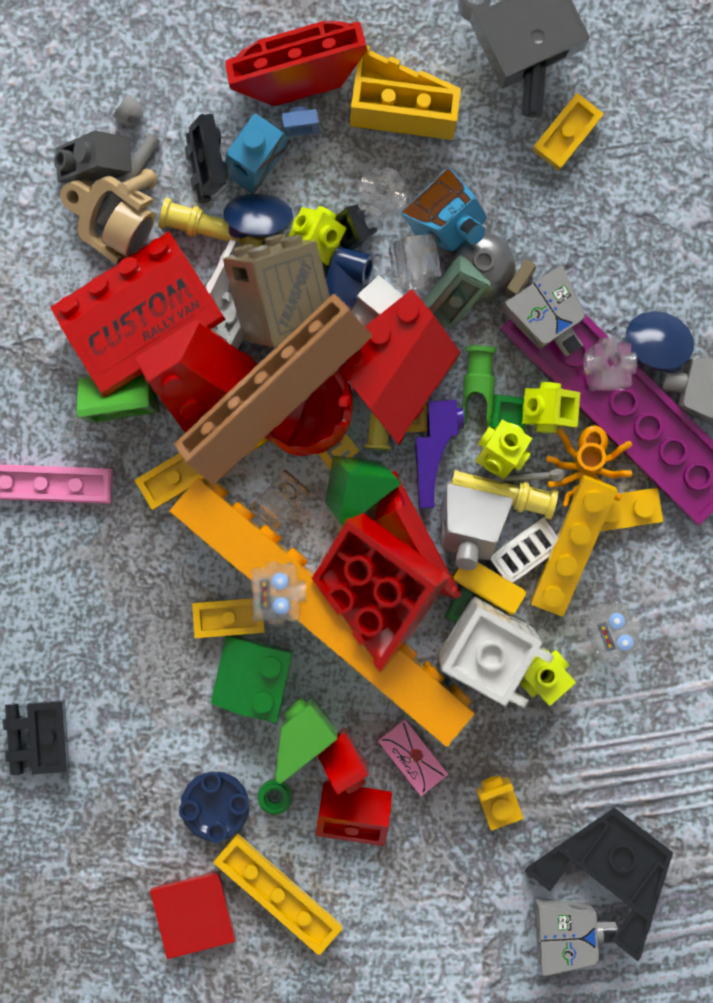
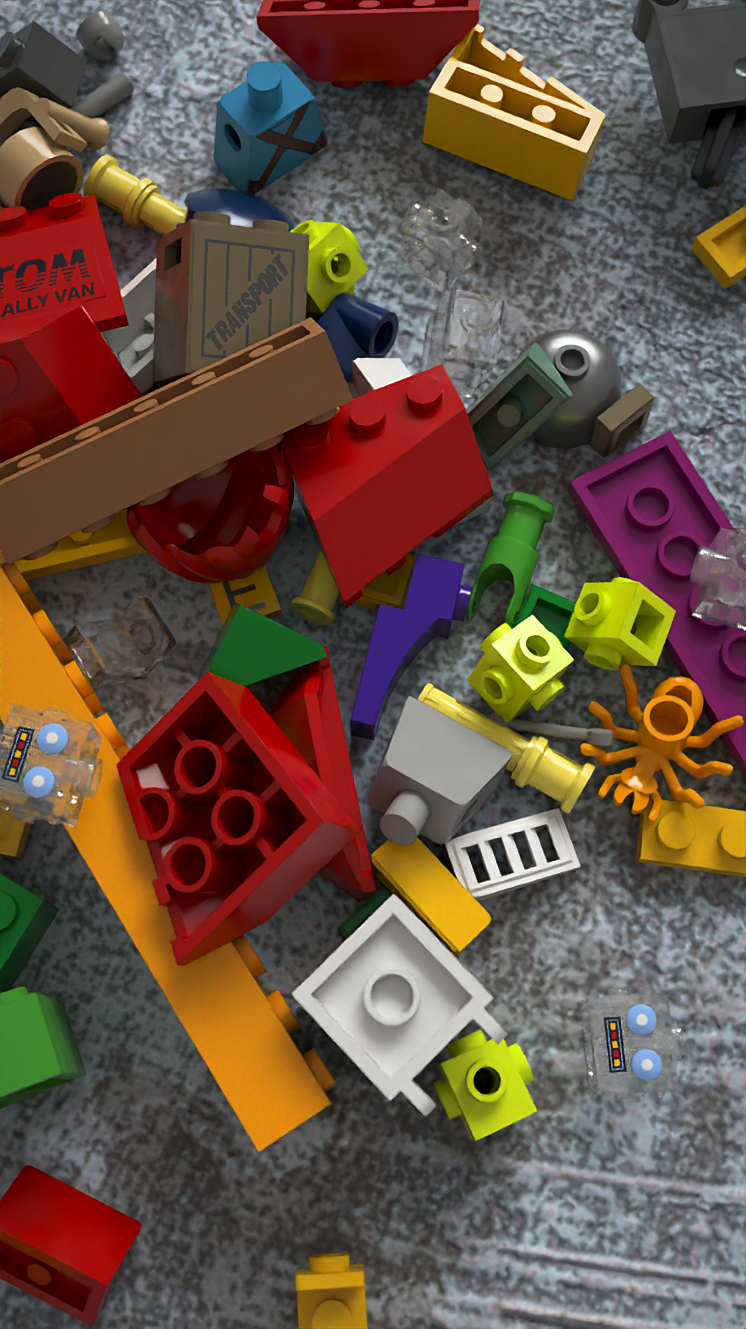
camera: 20 degrees right, 15 degrees down
black plate [184,114,228,203] -> none
medium blue plate [282,106,319,137] -> none
red slope [317,728,368,795] -> none
black tile [335,204,377,250] -> none
bright pink tile [377,718,448,796] -> none
torso [400,167,487,252] -> none
light grey torso [501,265,585,357] -> none
yellow plate [530,475,618,617] -> none

